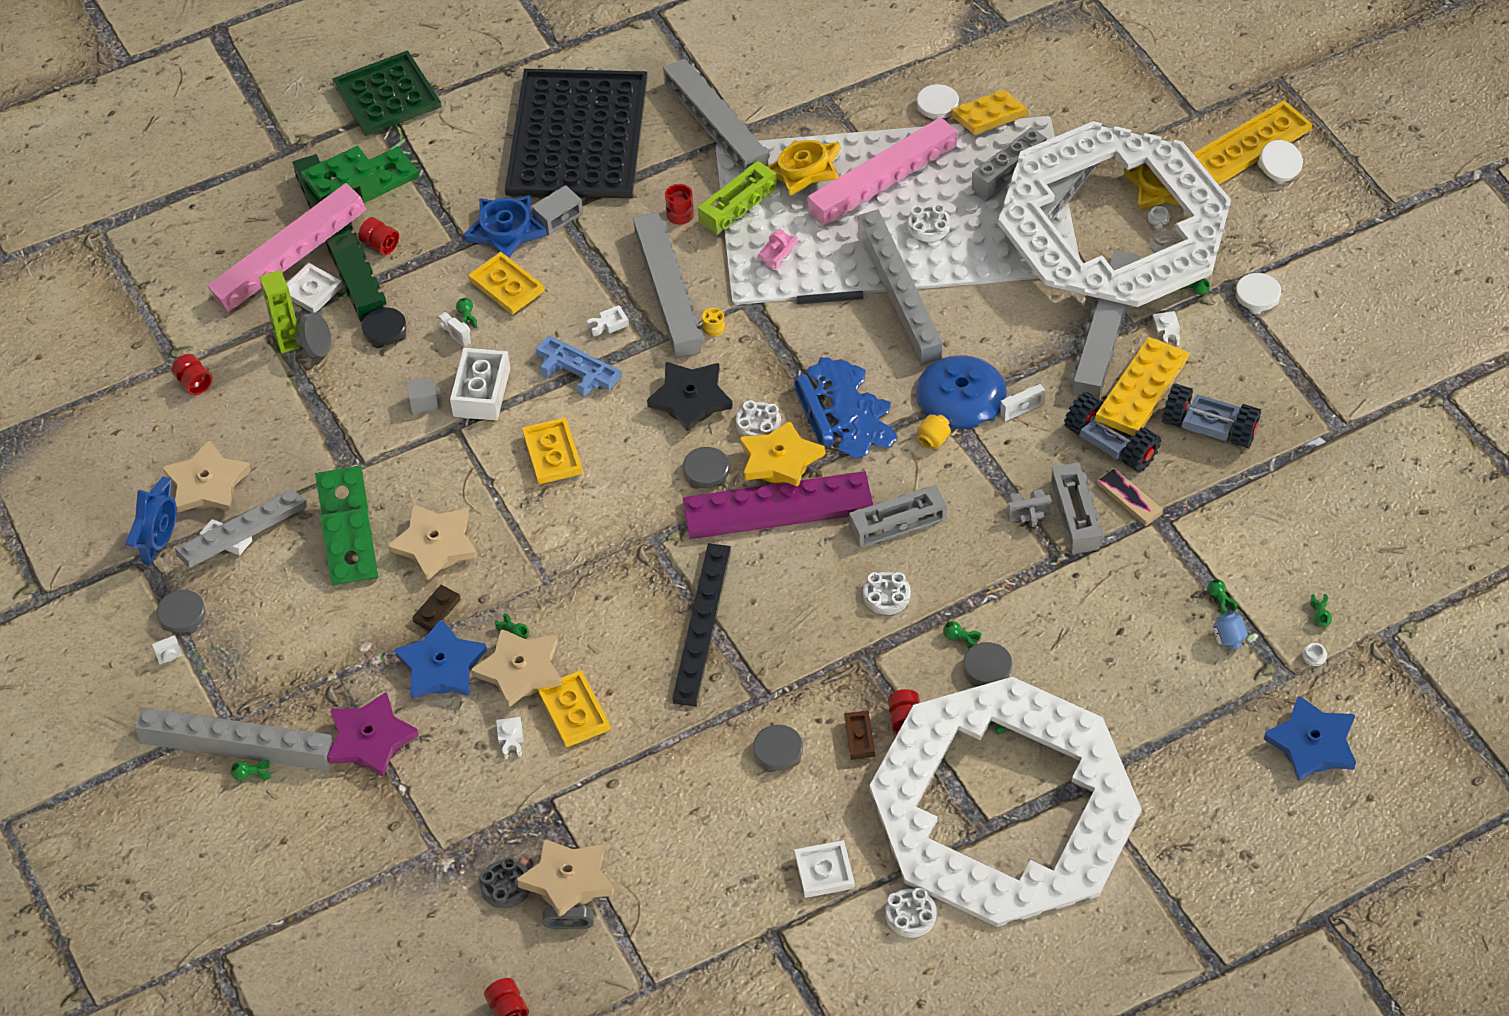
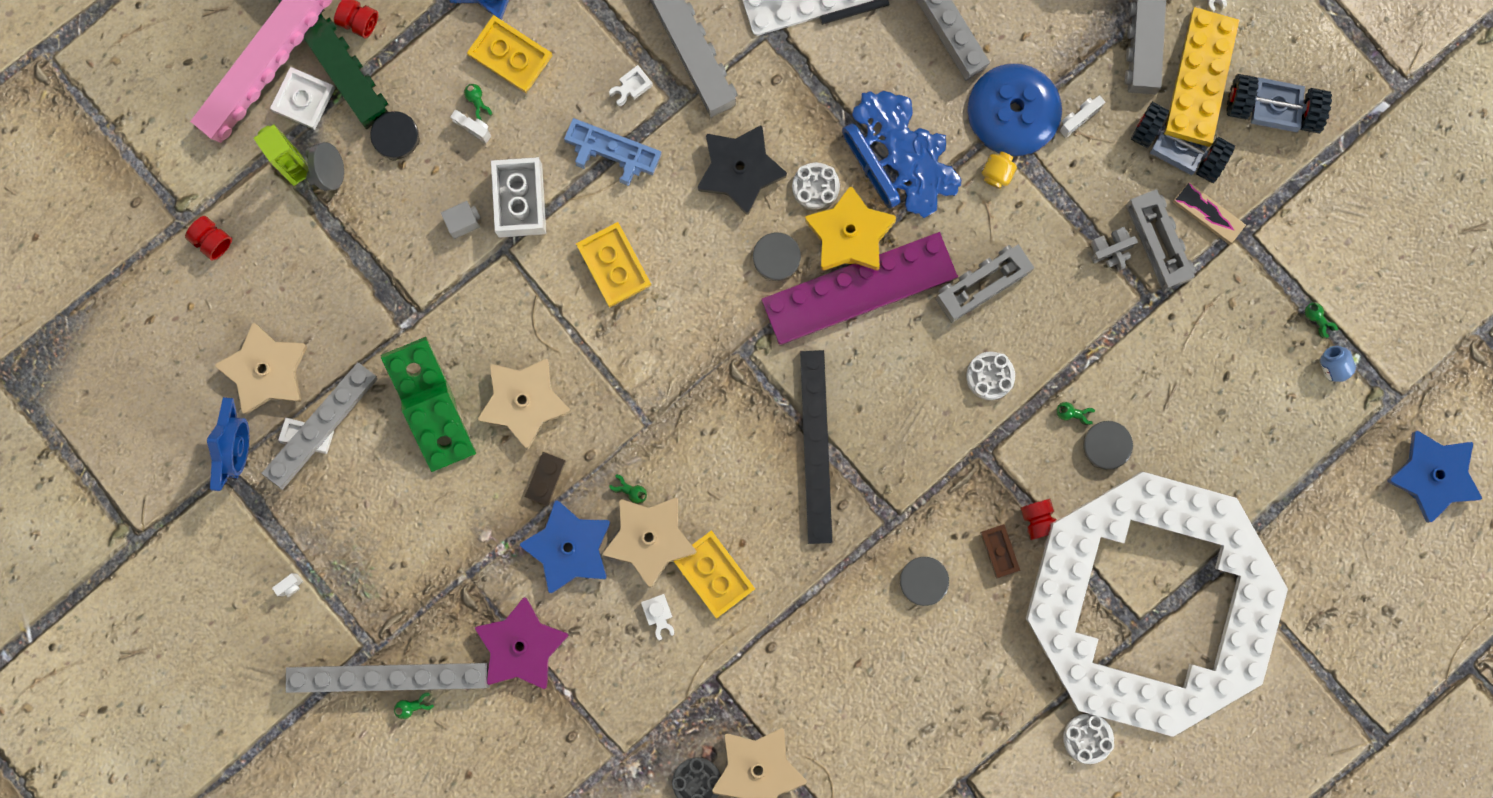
camera: 15 degrees left, 30 degrees up
dark grey tile [157,590,206,634] -> none
yellow wheel [702,308,725,336] -> none
white plate [794,840,855,898] -> none
white plate [1302,643,1327,666] -> none
green arm [1310,594,1332,627] -> none

